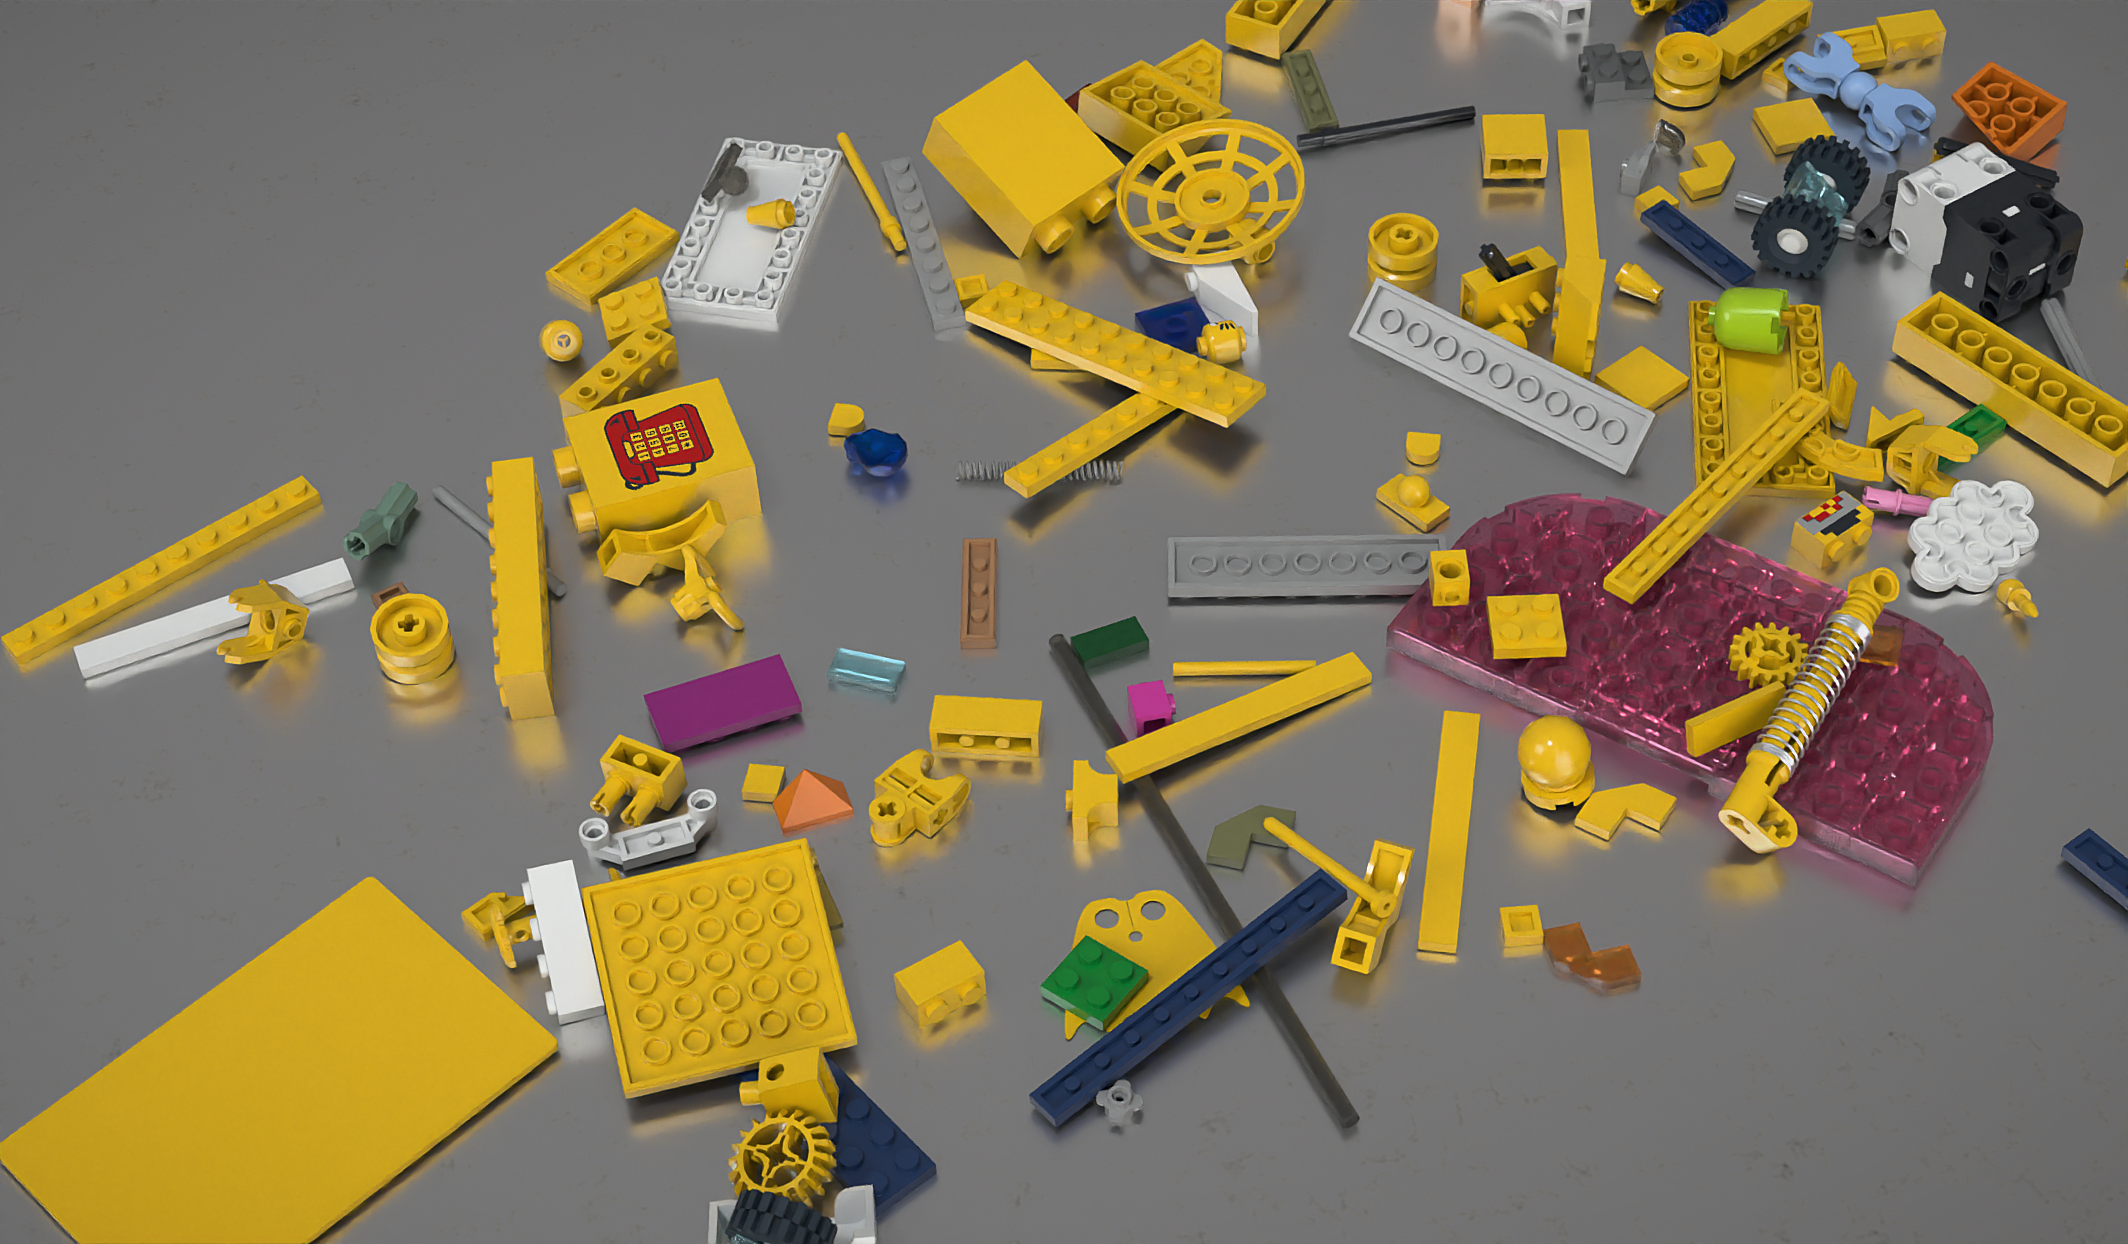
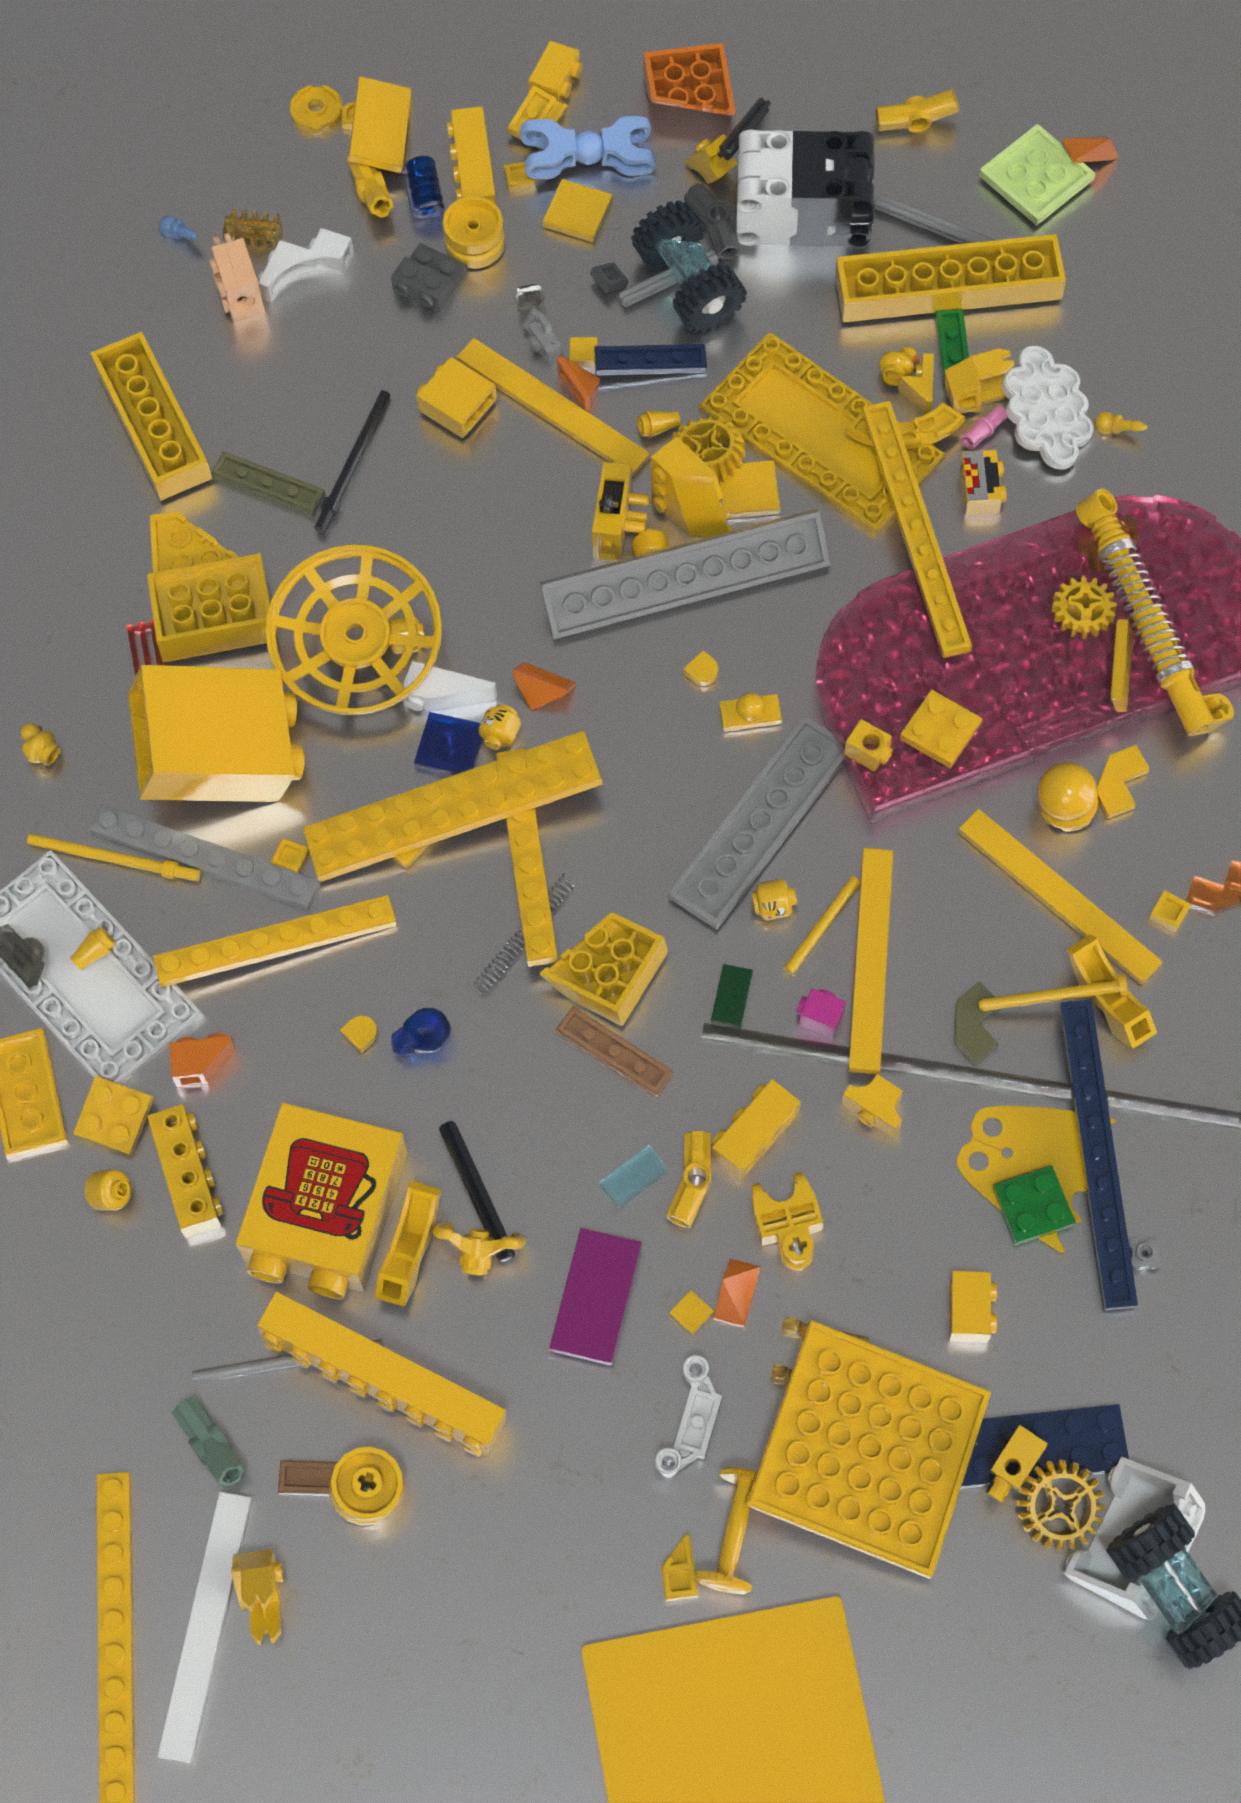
camera: 55 degrees left, 20 degrees up
white brick [521,859,605,1025] -> none
yellow brick [589,734,688,828] -> none
yellow wheel [1367,213,1439,292] -> none
yellow tile [1678,140,1736,200] -> none
lime cylinder [1708,287,1789,355] -> none
yellow tile [1826,361,1858,430] -> none
none -> yellow animal [20,723,61,766]
none -> yellow plate [152,895,396,988]
none -> orange slope [169,1033,235,1088]
none -> black axle [439,1121,515,1262]
none -> orange slope [512,661,576,711]
none -> yellow wedge [539,912,668,1027]
none -> orange slope [557,356,600,413]
none -> dark grey tile [590,262,629,293]
none -> yellow piece [666,1131,711,1228]
none -> yellow gear [672,415,745,483]
none -> yellow head [752,879,797,921]
none -> yellow animal [879,347,920,386]

